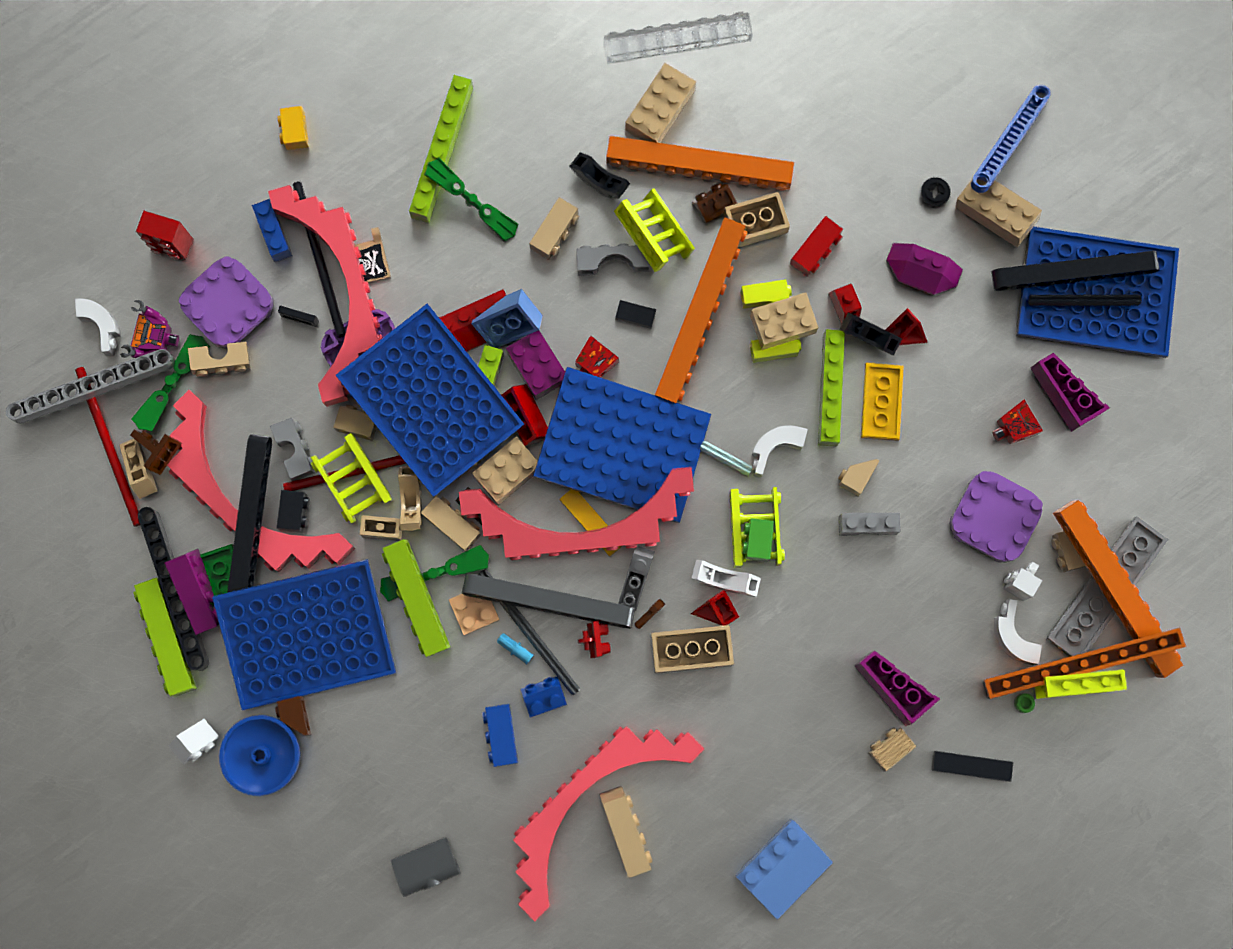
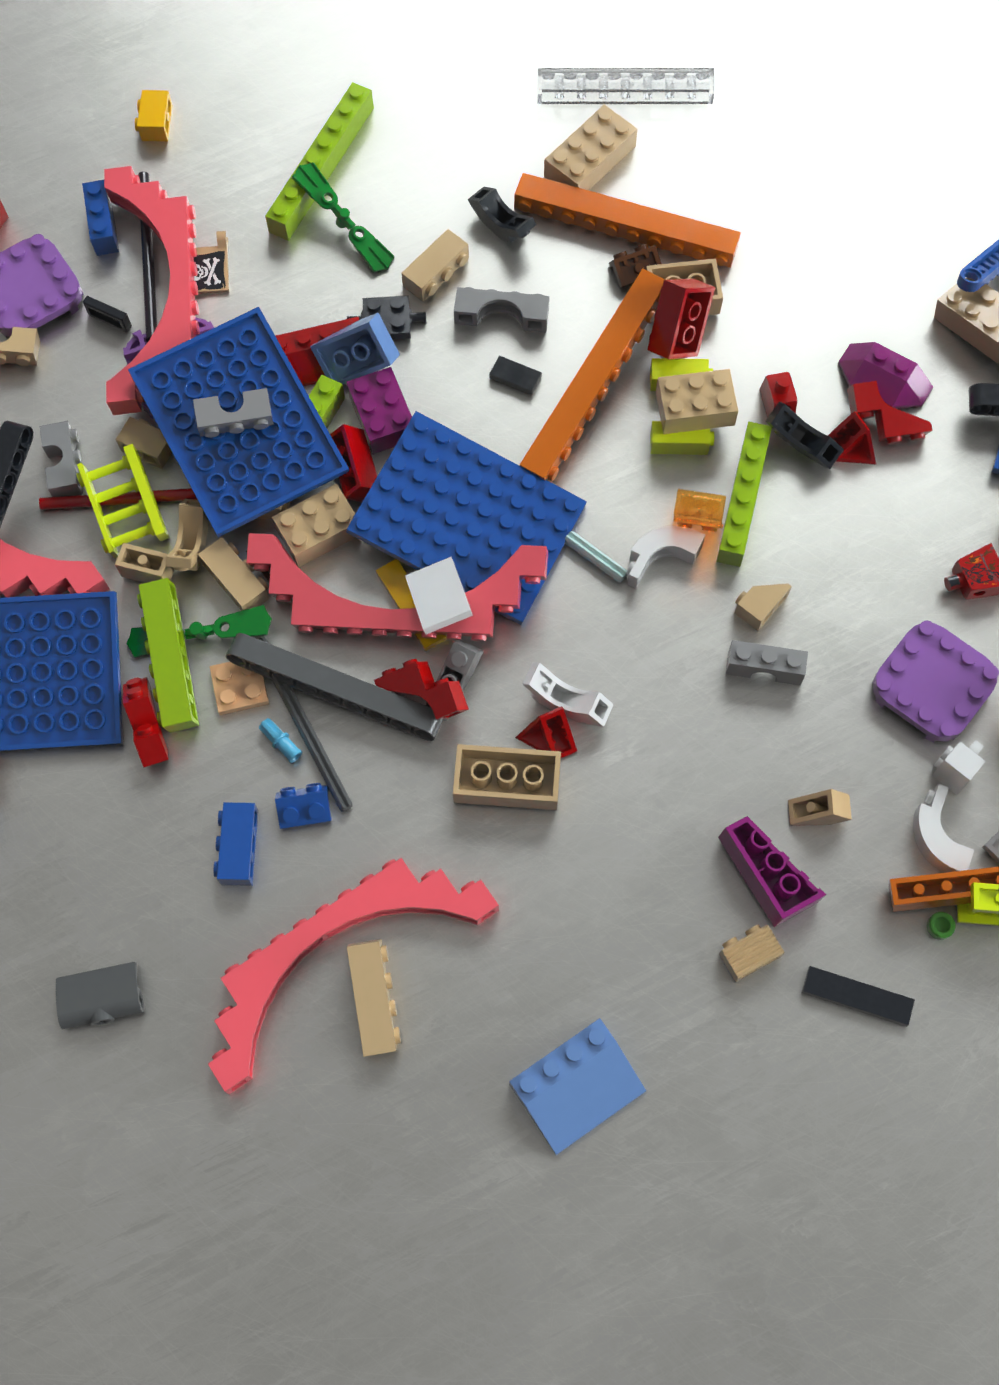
camera: 15 degrees right, 10 degrees down
black brick [277,490,310,533] -> none
red torso [575,336,619,378] -> none
red hips [578,621,611,659] -> none
neon yellow fence [614,188,695,272] -> none
reddish brown bar [635,599,665,629] -> none
neon yellow fence [729,487,785,568] -> none
bright green brick [742,518,774,562] -> none
red brick [790,216,843,277] -> none
yellow tile [861,363,904,441] -> none
black gear [921,177,951,207] -> none
none -> red arch [123,677,168,768]
none -> light grey arch [193,388,274,437]
none -> black plate [347,295,426,340]
none -> red arch [374,659,469,719]
none -> white tile [405,557,473,634]
none -> red brick [647,279,715,359]
none -> clear orange bracket [673,488,726,532]
none -> tan slope [788,789,852,826]
none -> red arch [847,381,933,444]

